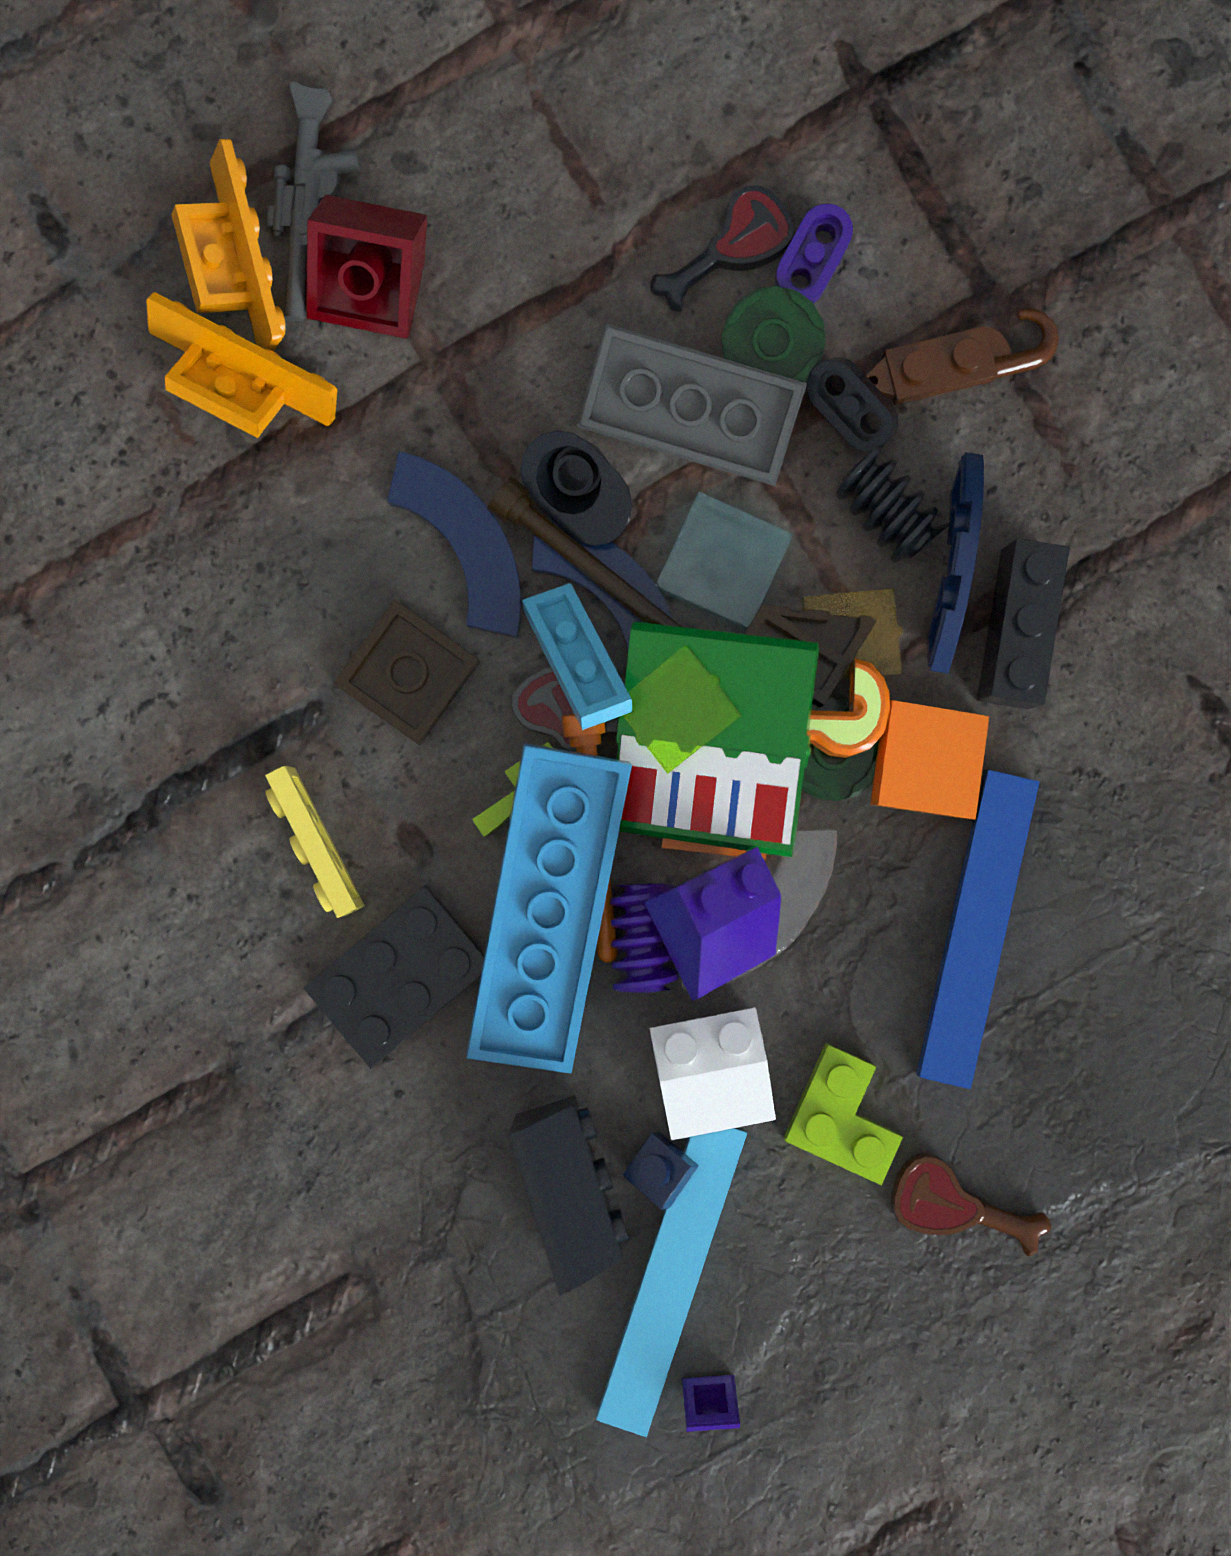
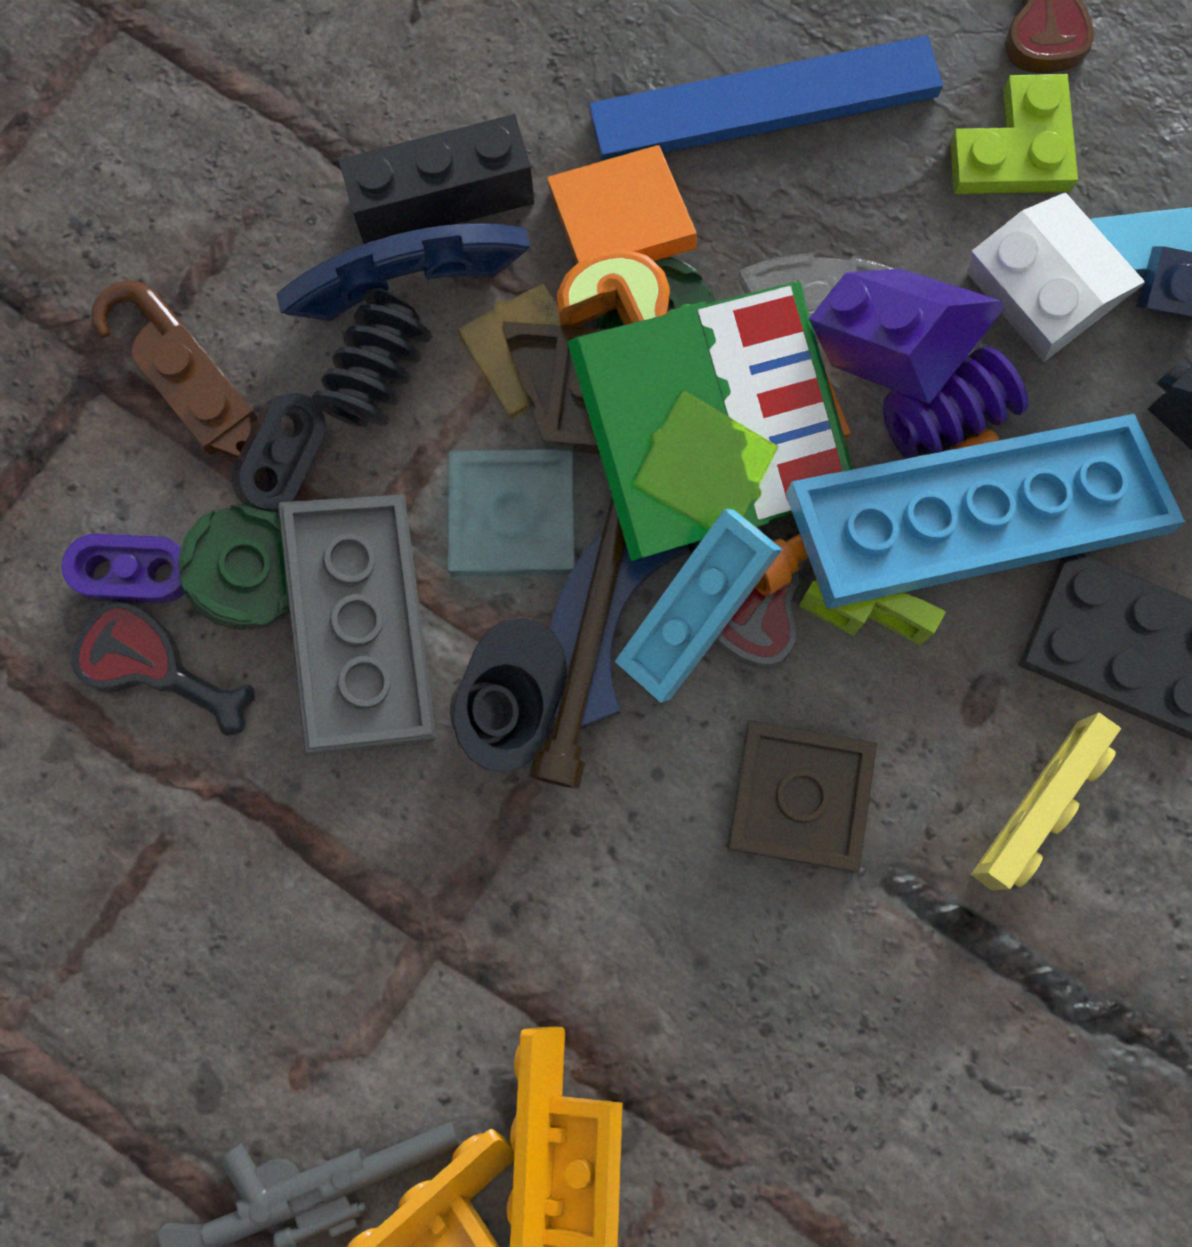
camera: 110 degrees left, 10 degrees down
dark red slope [307,194,427,339] -> none
dark blue tile [387,451,522,638] -> none

